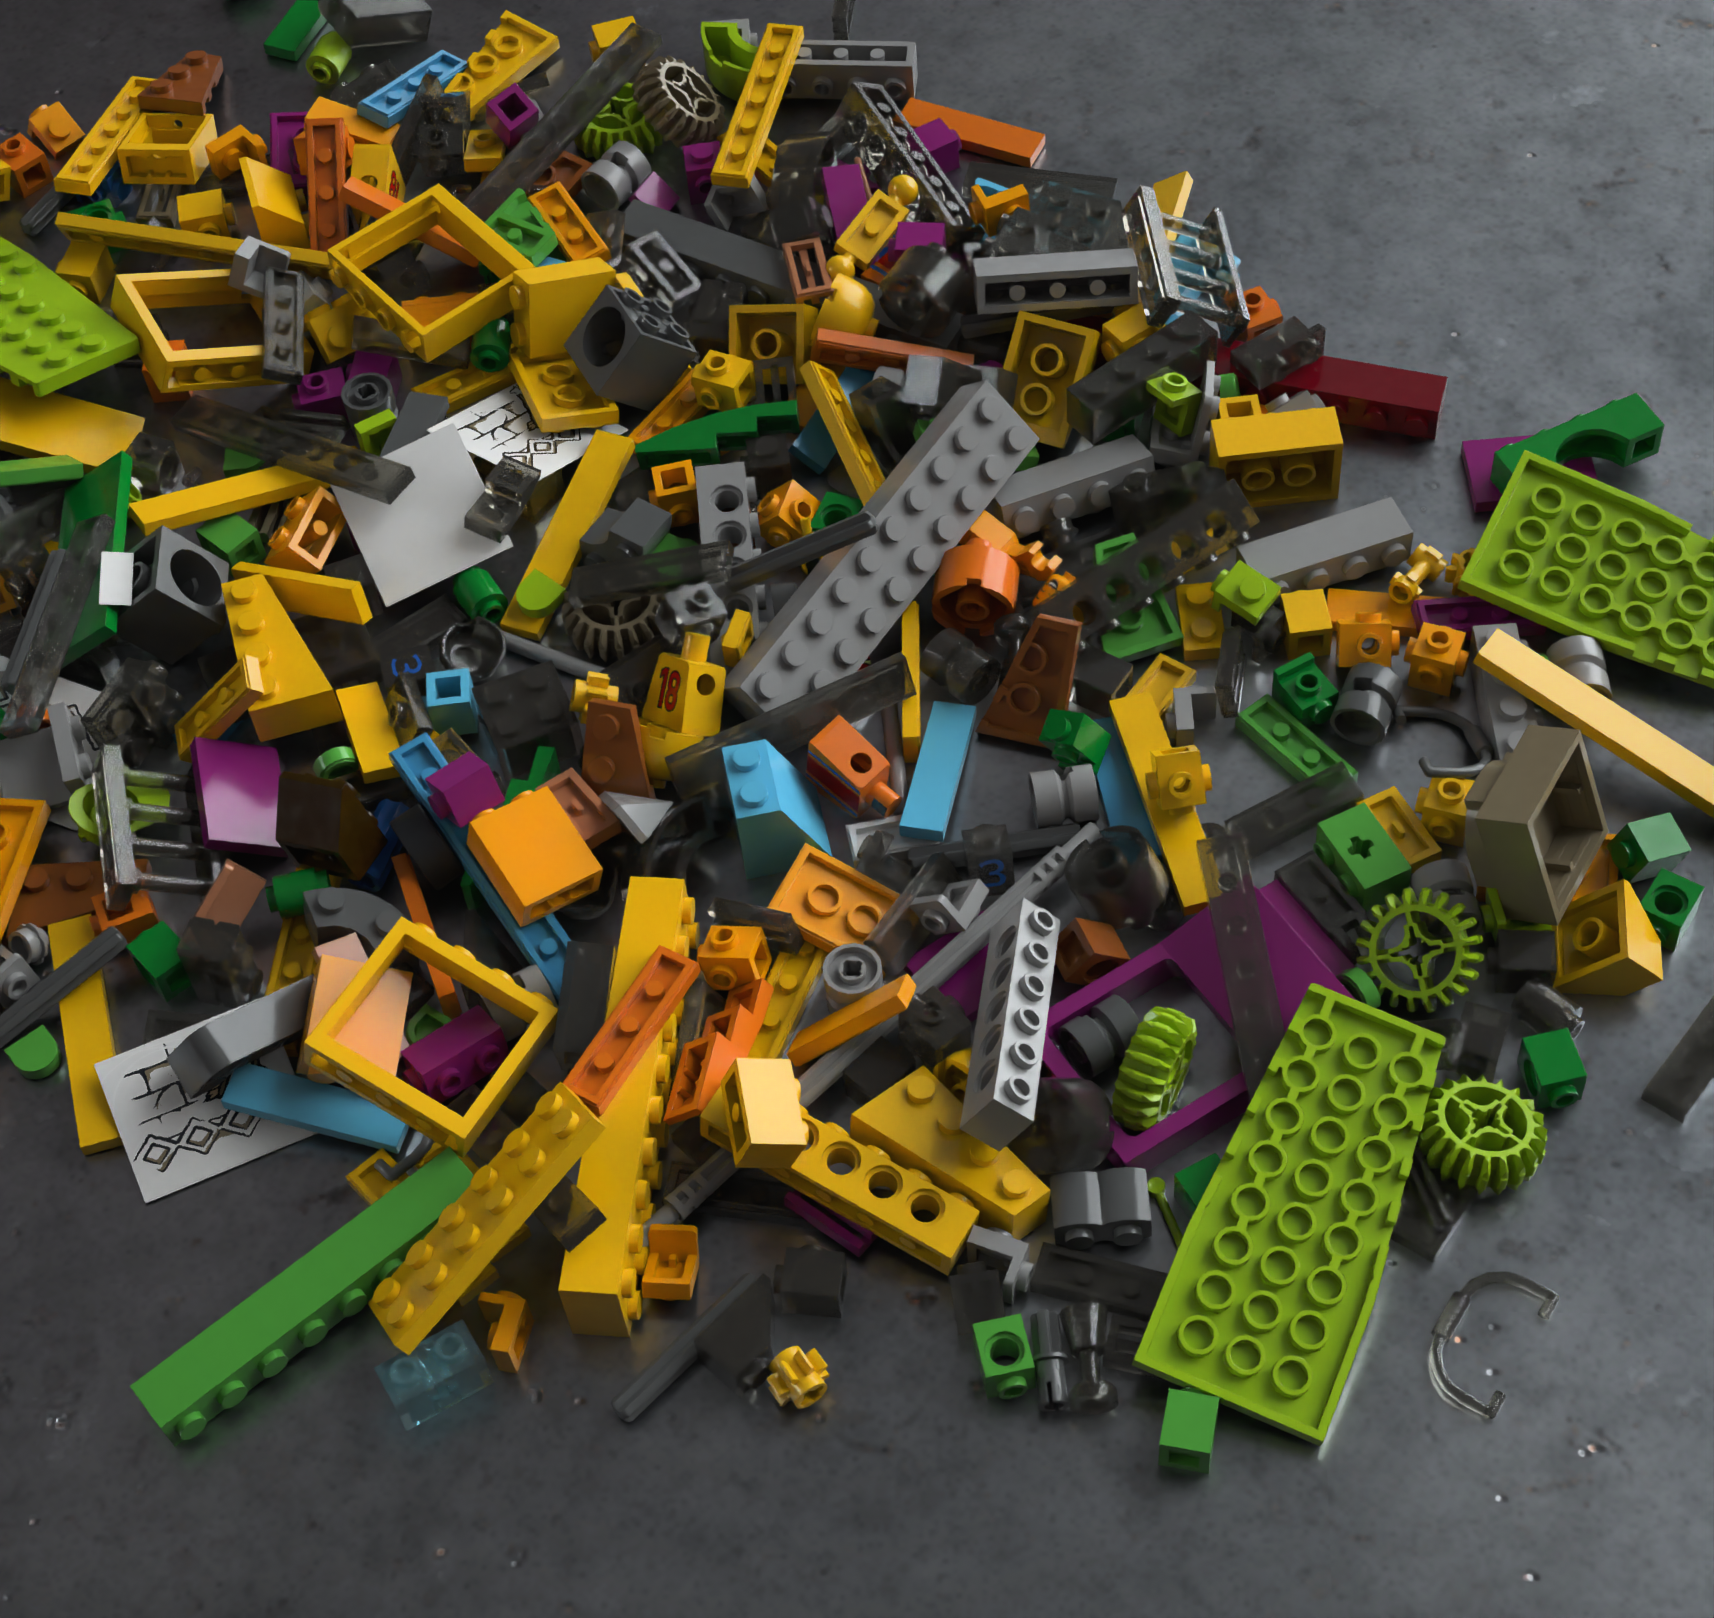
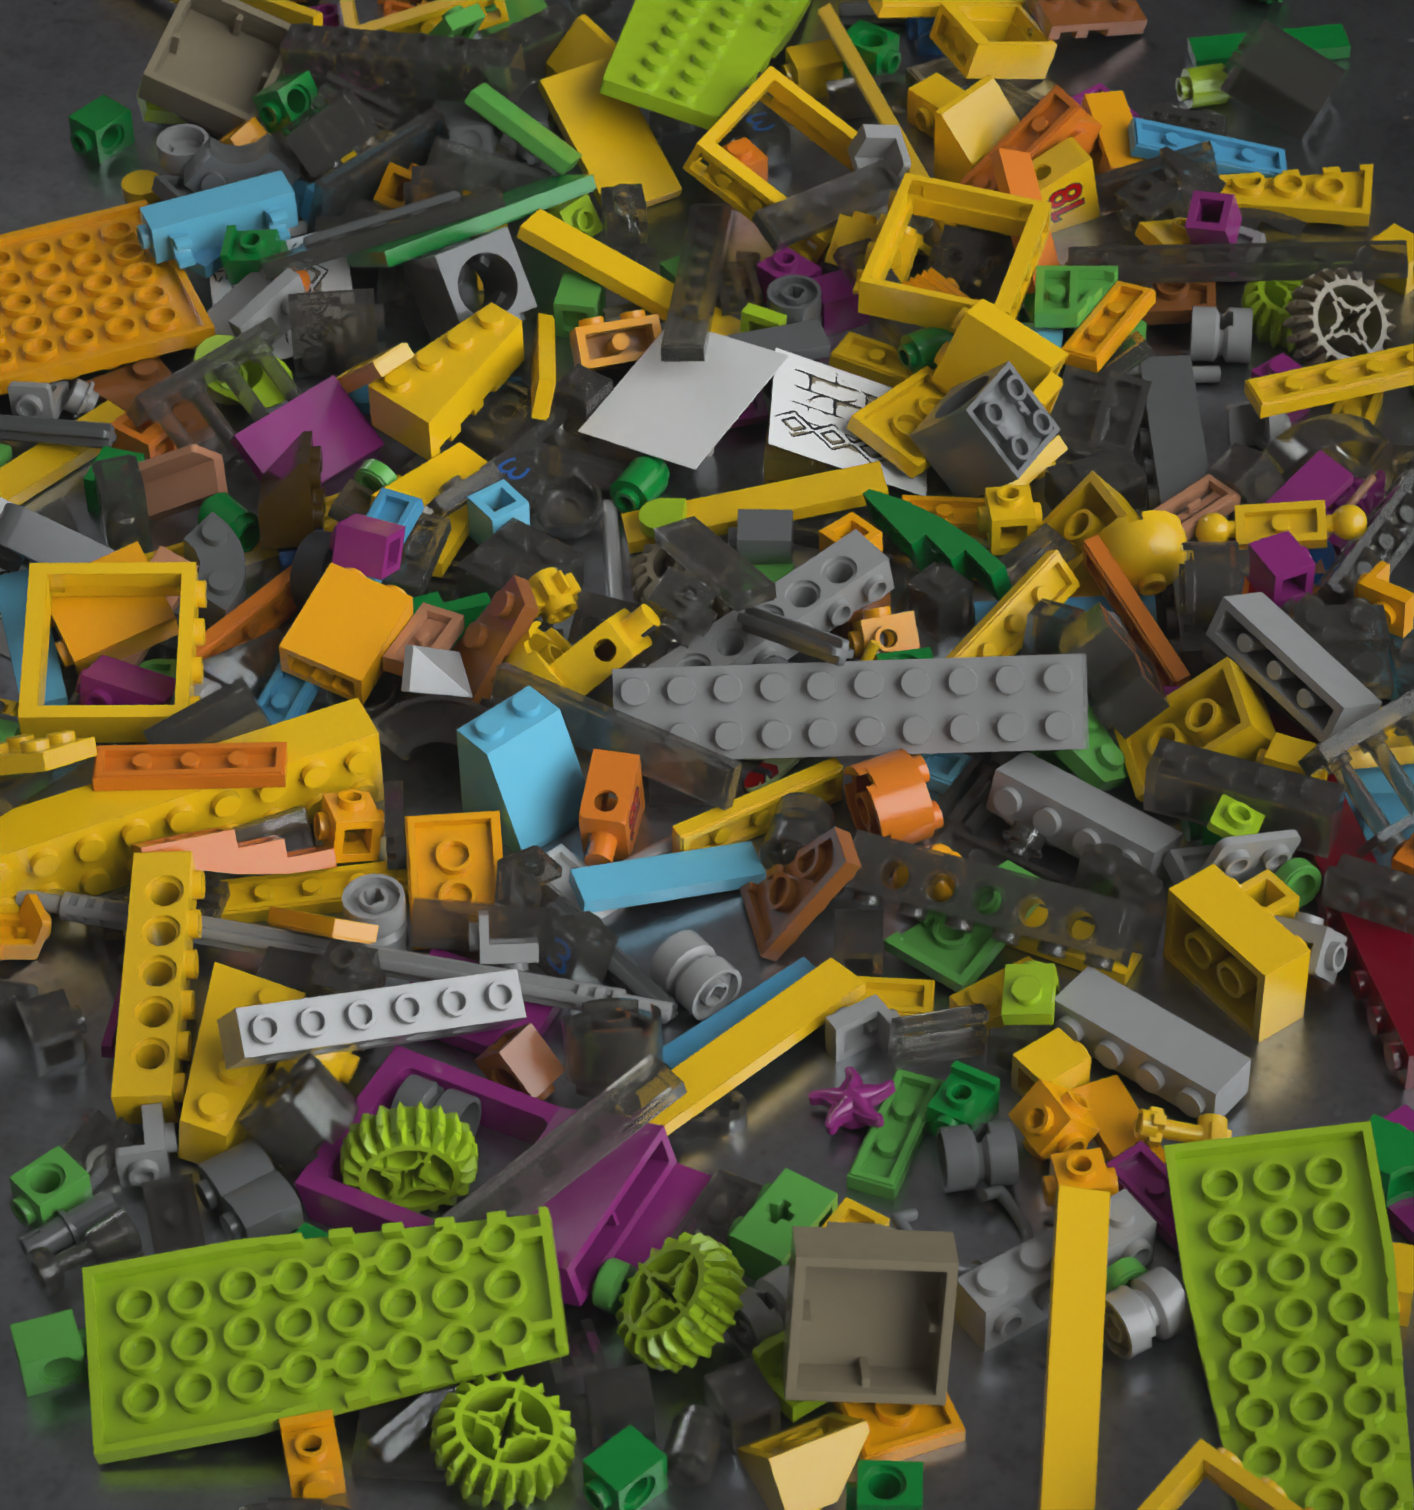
camera: 55 degrees right, 10 degrees down
white sticker [99,552,134,606] -> none
light orange bracket [205,124,268,180] -> none
clear smoke slope [464,455,541,543] -> none
magenta tile [628,171,680,211] -> none
yellow brick [720,1058,809,1169] -> none
yellow tile [721,609,754,667] -> none
light orange piece [960,510,1063,581] -> none
green brick [1038,708,1112,775] -> none
yellow brick [1145,745,1212,815] -> none
clear smoke tile [1224,761,1364,862] -> none
brick [1606,812,1692,883] -> none
none -> light orange brick [279,1409,346,1502]
none -> magenta animal [808,1066,896,1135]

